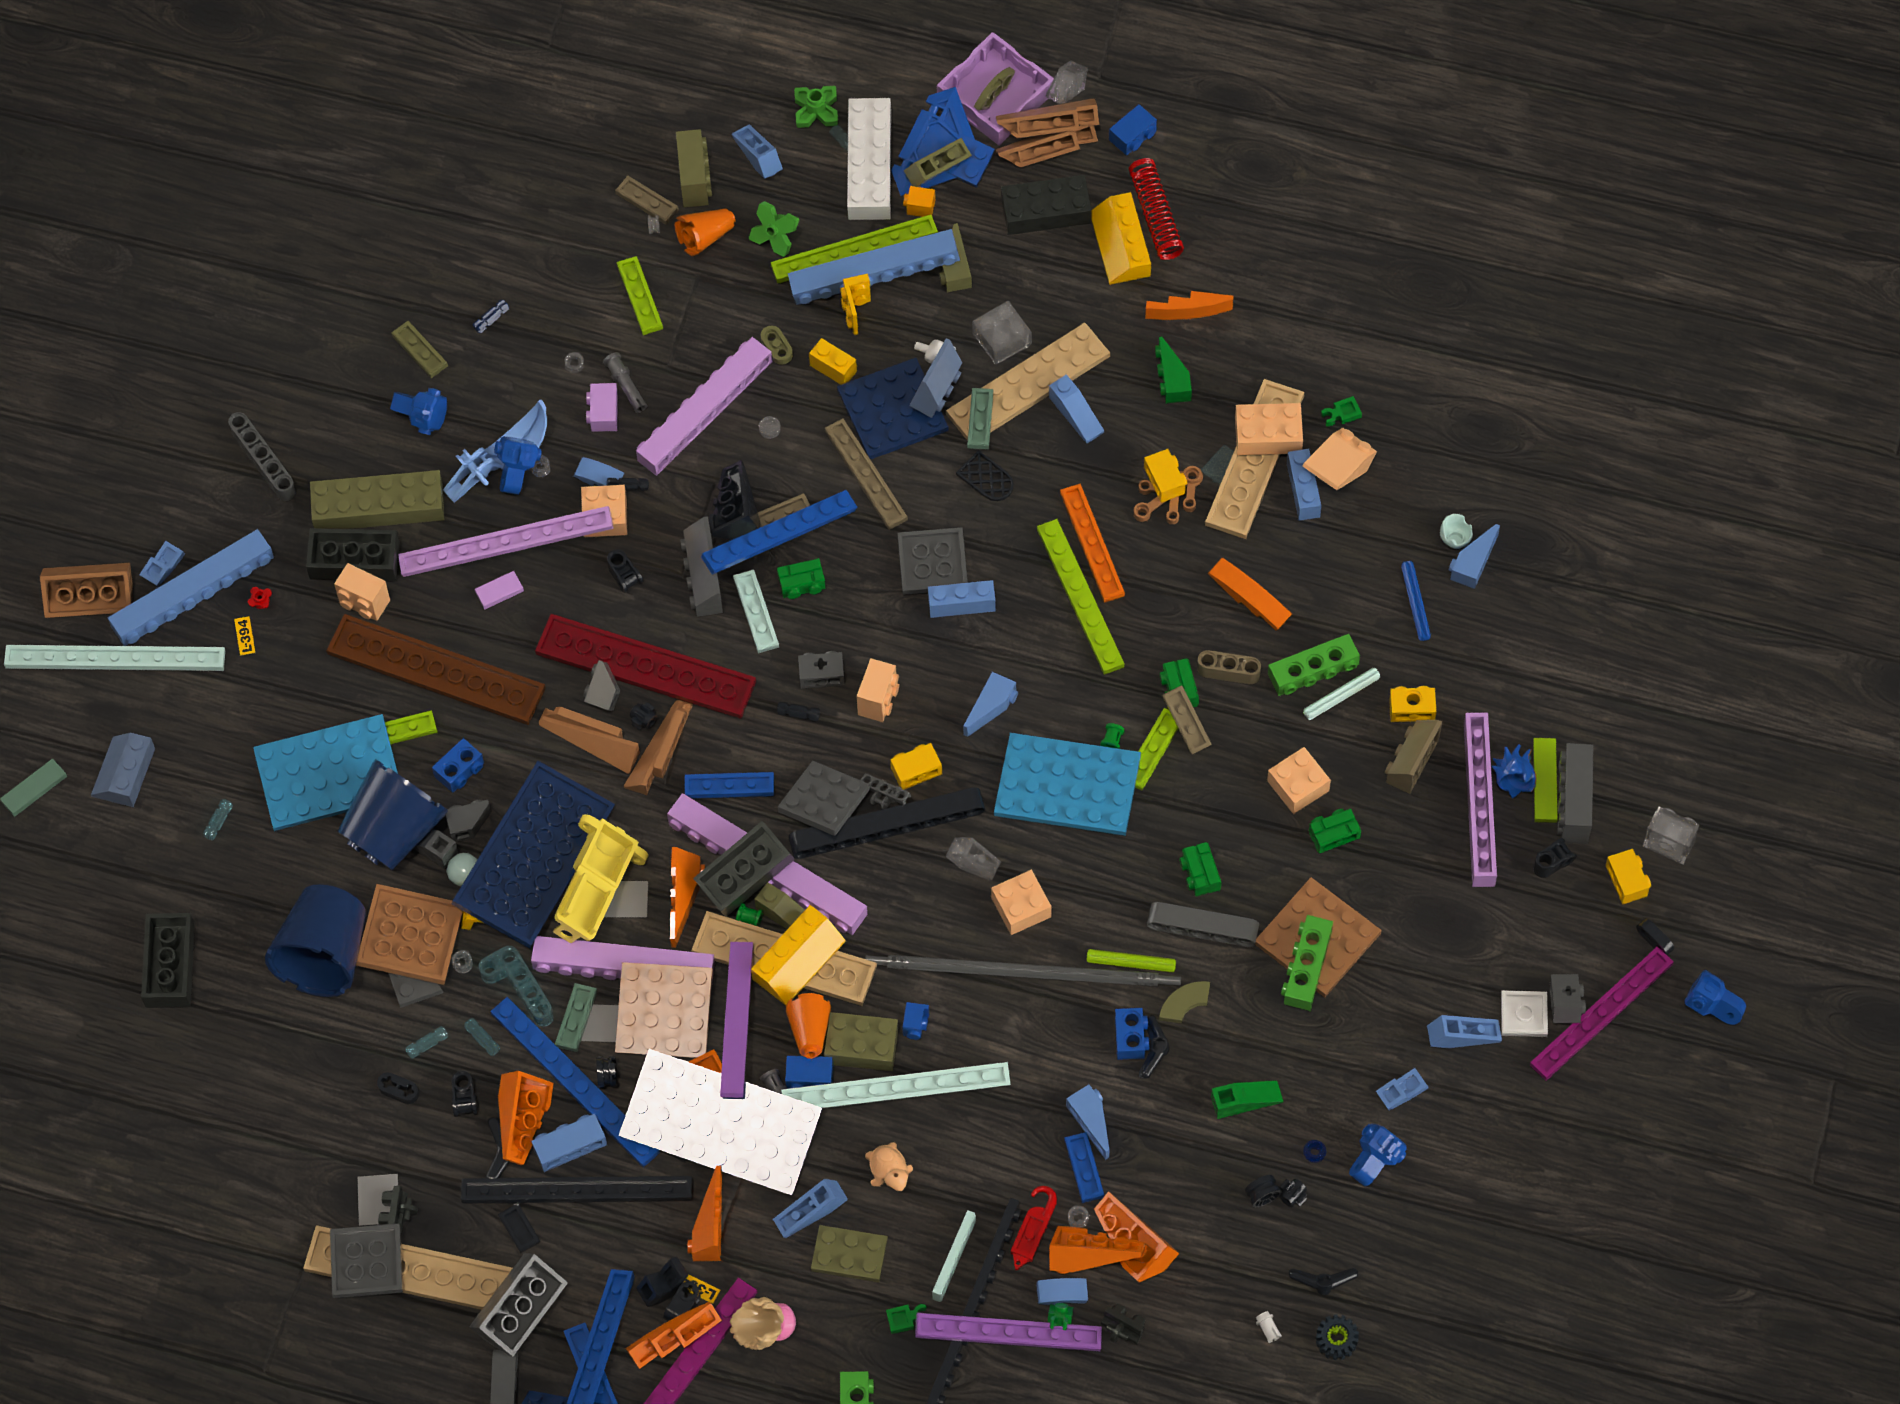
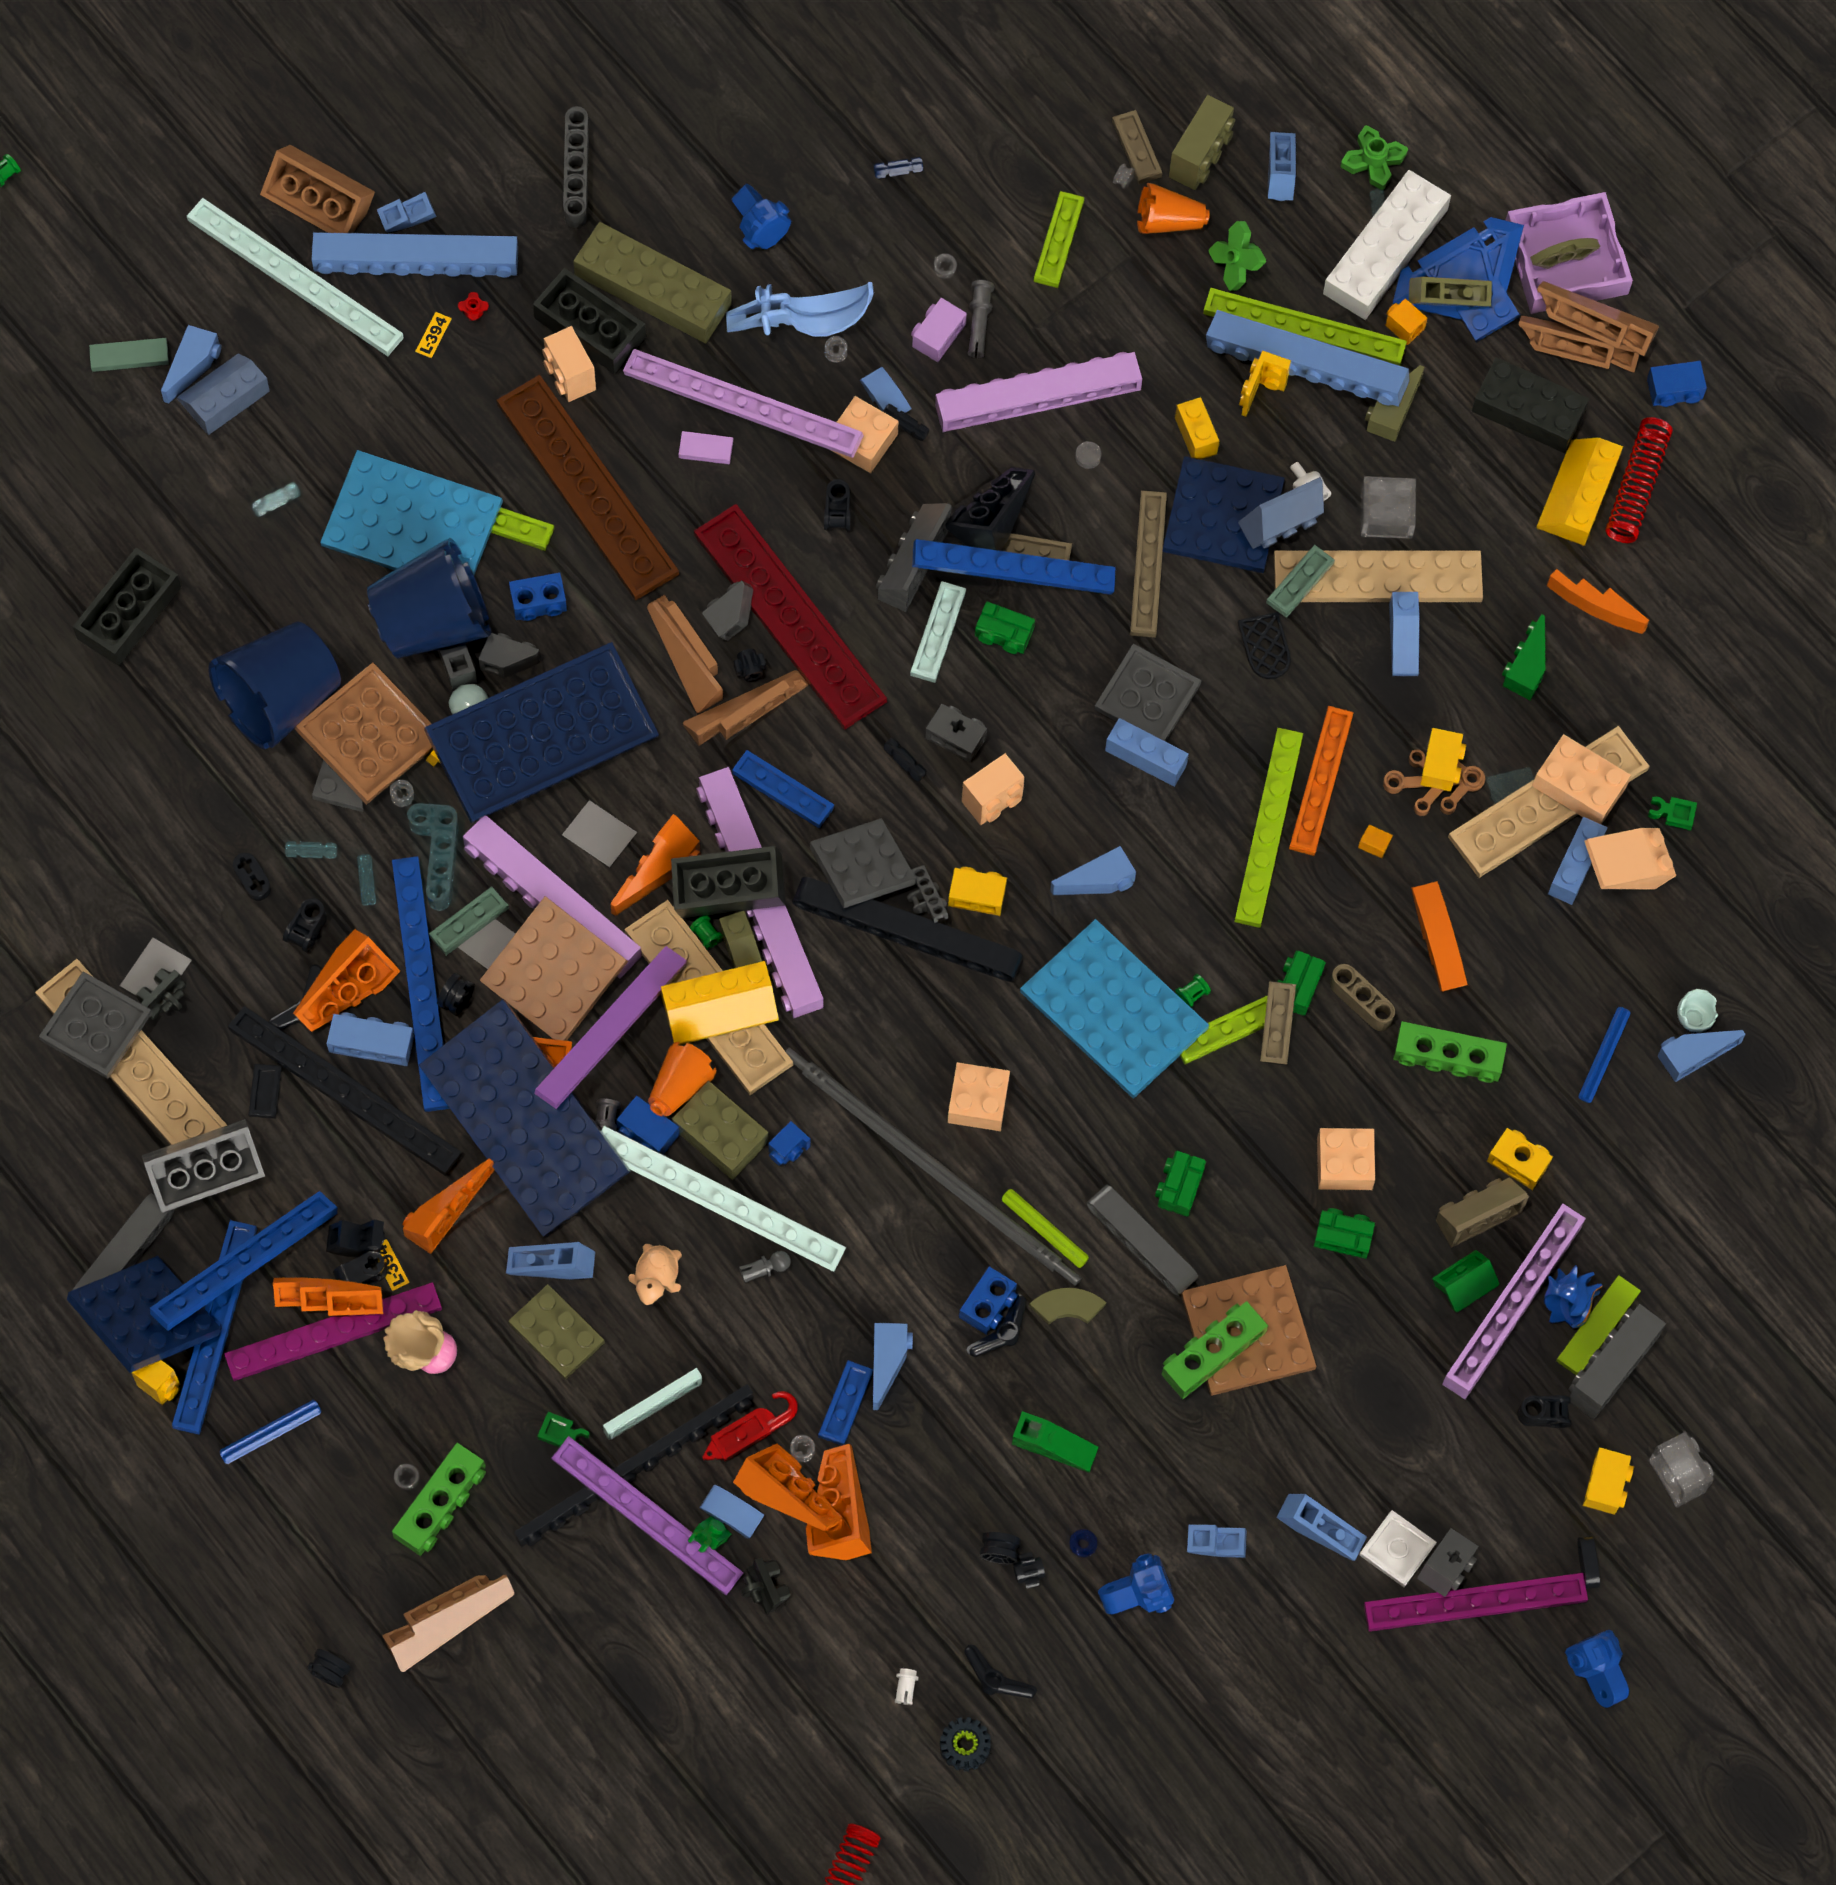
camera: 30 degrees right, 5 degrees up
olive tile [391,321,448,378] -> none
blue piece [494,436,541,495] -> none
light yellow piece [553,814,648,943] -> none
olive plate [761,326,793,365] -> none
clear slope [946,837,1001,880] -> none
clear slope [1046,61,1088,104] -> none
light aqua axle [1303,668,1380,720] -> none
none -> medium blue slope [161,325,221,403]
none -> dark grey pin [739,1250,791,1283]
none -> light orange slope [1358,825,1393,858]
none -> green panel [1432,1250,1499,1312]

